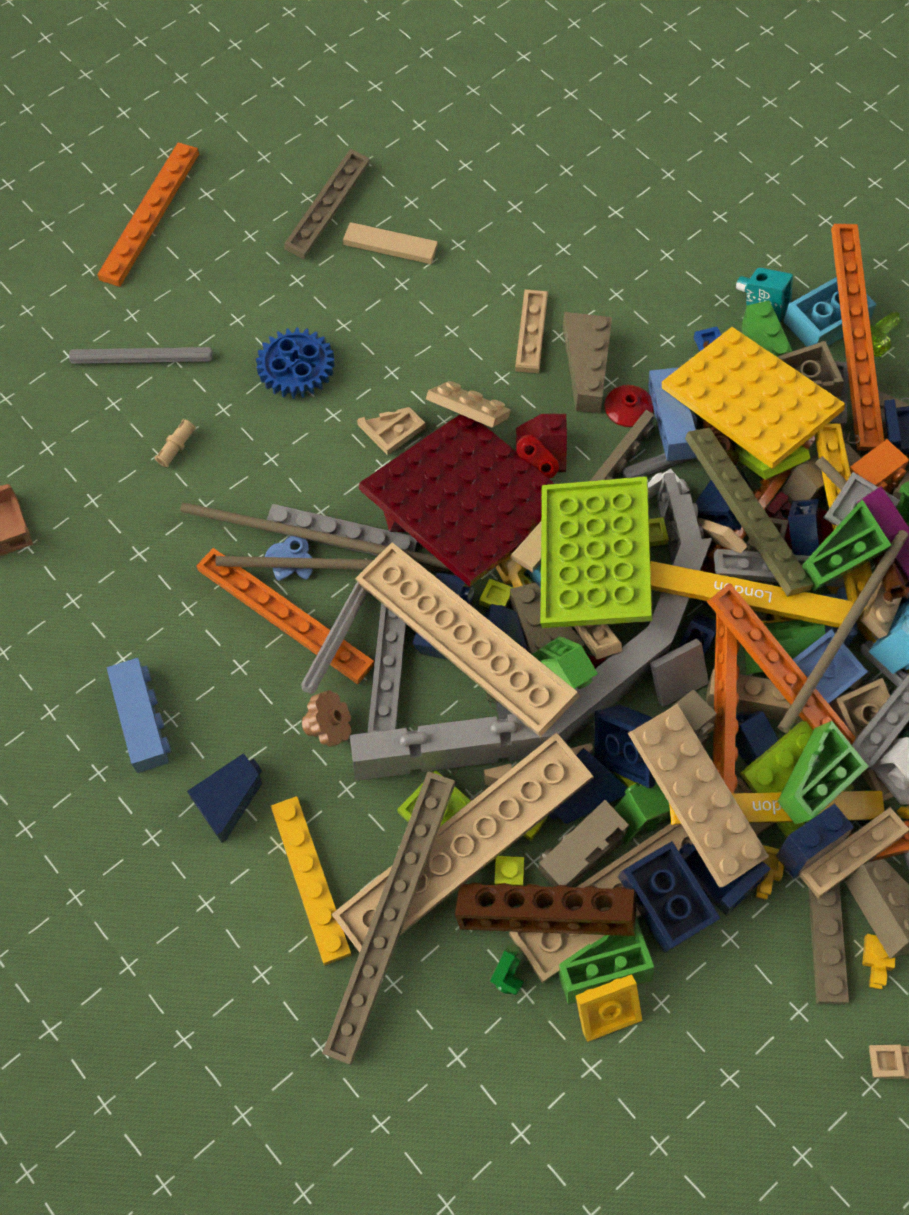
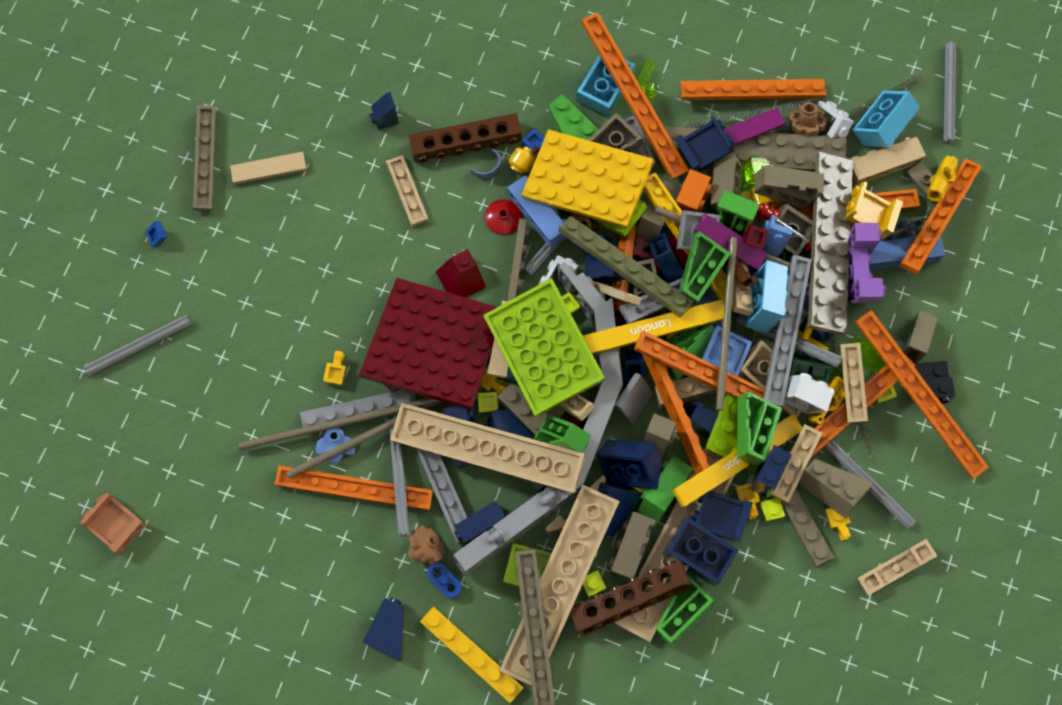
camera: 30 degrees left, 10 degrees up
orange plate [97,142,199,287] -> none
medium blue brick [106,658,171,773] -> none
tan pin [155,419,196,467] -> none
blue gear [256,327,335,399] -> none
tan wing [357,407,426,455] -> none
tan plate [426,381,511,428] -> none
green bracket [490,943,524,995] -> none
red plate [517,435,559,479] -> none
dark tan wedge [563,312,612,414] -> none
yellow plate [576,974,643,1042] -> none
tan plate [628,704,769,887] -> none
teal torso [736,268,793,322] -> none
none -> blue plate [145,221,167,247]
none -> yellow plate [323,351,347,386]
none -> dark blue slope [369,92,399,130]
none -> reddish brown brick [409,113,522,163]
none -> blue plate [427,563,461,598]
none -> dark blue slope [454,501,506,544]
none -> sand blue helmet [470,148,501,180]
none -> yellow head [509,146,536,175]
none -> neon yellow plate [759,498,785,522]

